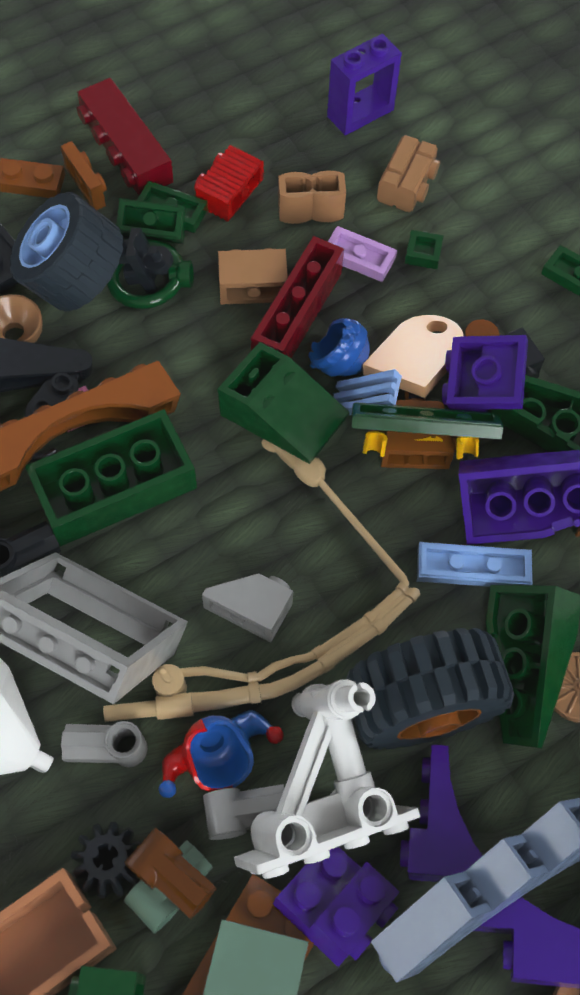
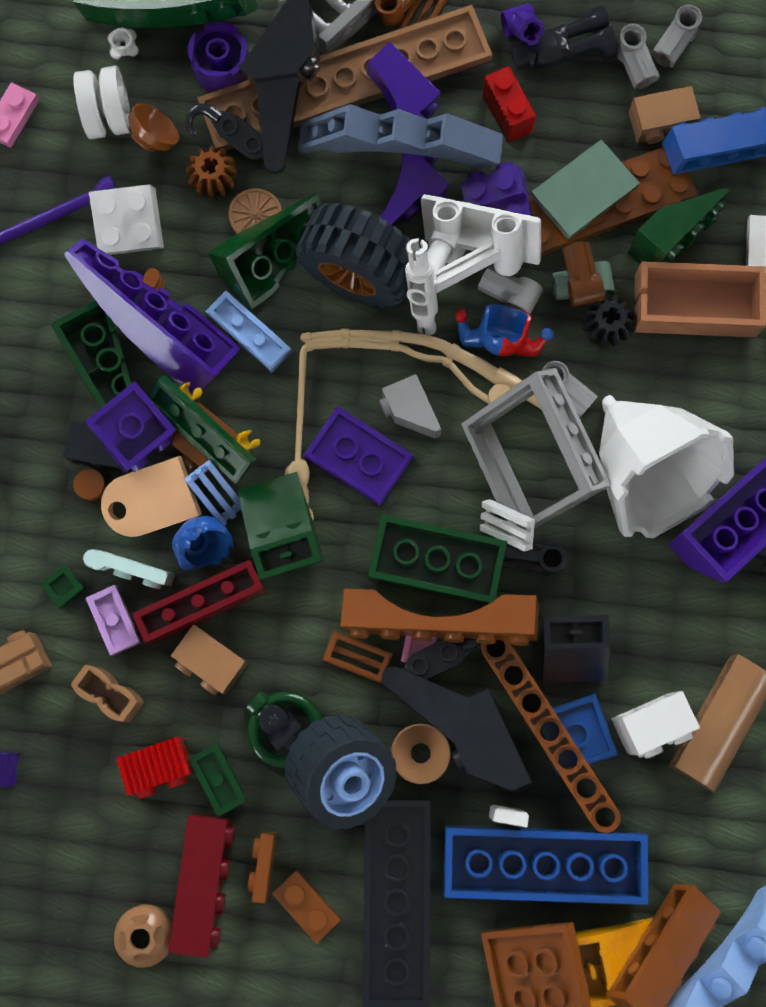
camera: 135 degrees left, 15 degrees up
dark green slope [116,198,186,244] -> none
none -> light aqua hinge [83,549,175,590]
none -> medium nougat piece [114,904,172,967]
none -> dark purple tile [303,406,414,507]
none -> dark orange tile [322,631,393,684]
none -> white tile [480,499,535,552]

